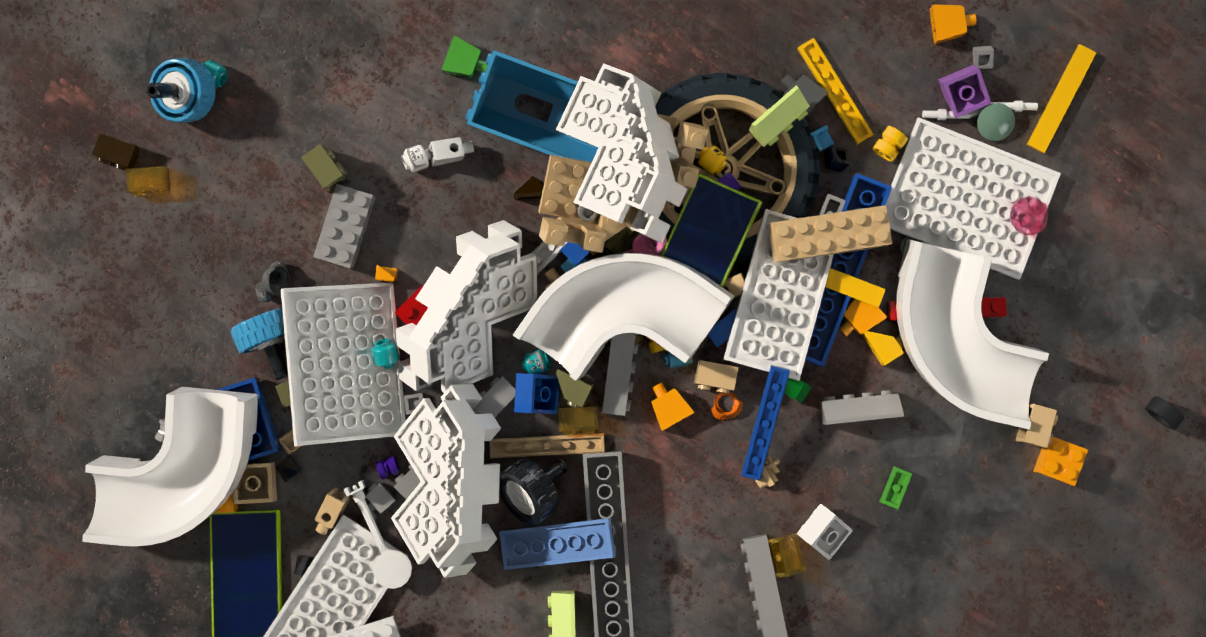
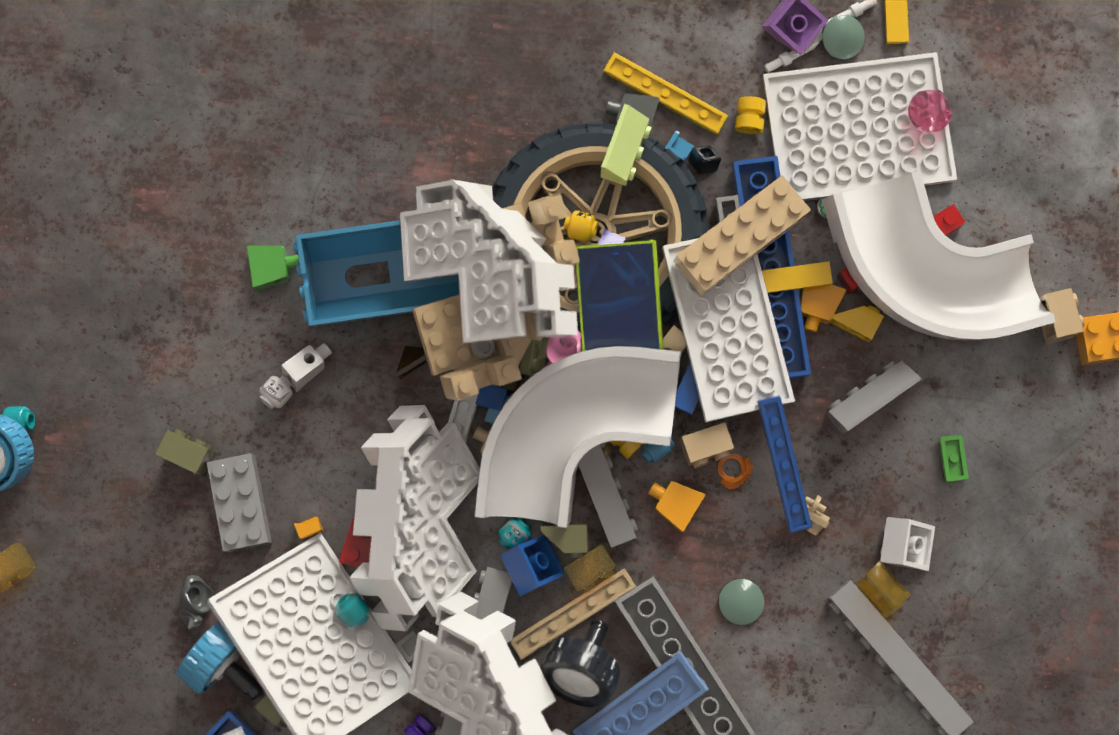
camera: 25 degrees left, 5 degrees down
green panel [784,378,812,403] -> none
none -> sand green dish [719,579,764,625]

